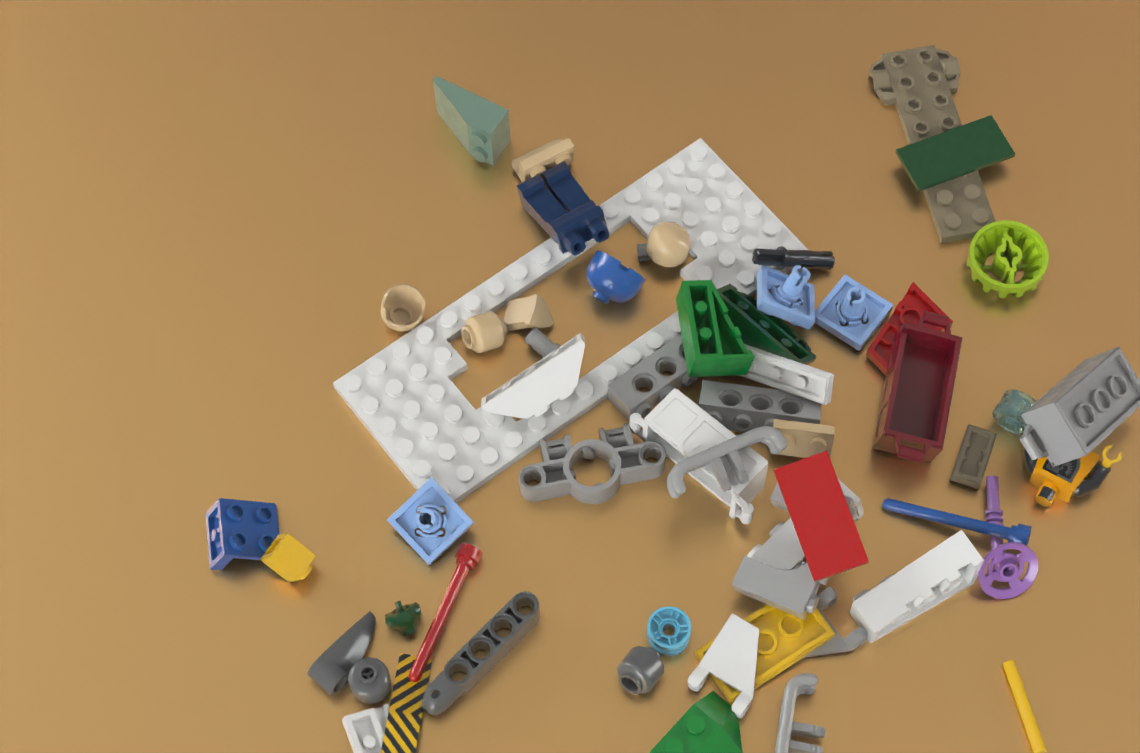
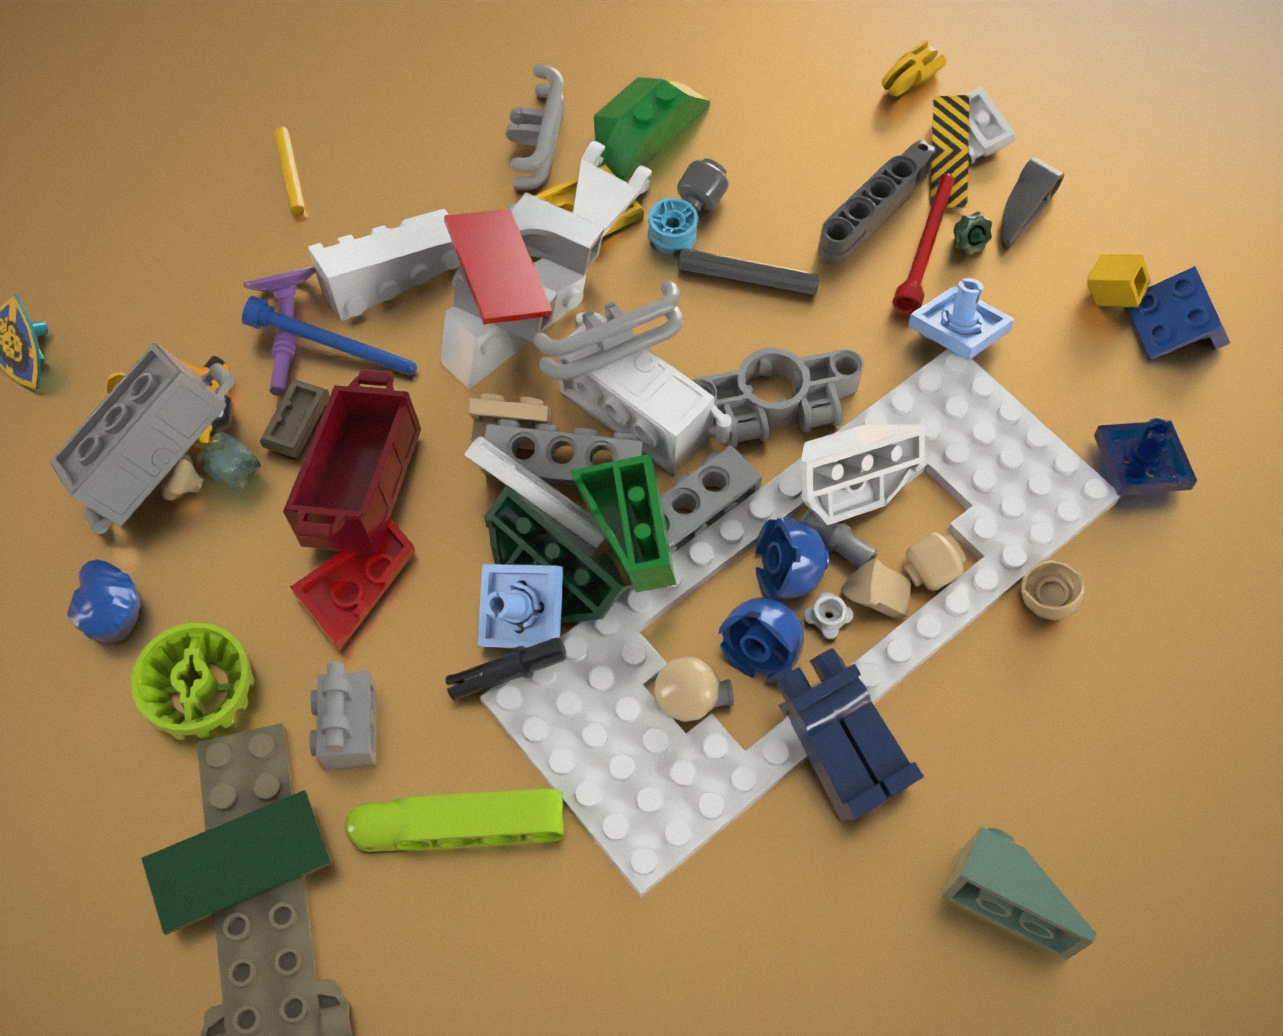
camera: 175 degrees right, 0 degrees up
dark grey head [348,657,392,704] -> none
tan bracket [512,138,575,183] -> none
light blue plate [815,274,893,351] -> none
none -> blue hair [67,559,142,643]
none -> light grey brick [310,662,376,770]
none -> lime piece [345,788,565,852]
none -> dark grey axle [678,249,820,295]
none -> blue cylinder [755,518,829,599]
none -> white plate [804,592,853,639]
none -> clear blue plate [1094,418,1197,496]

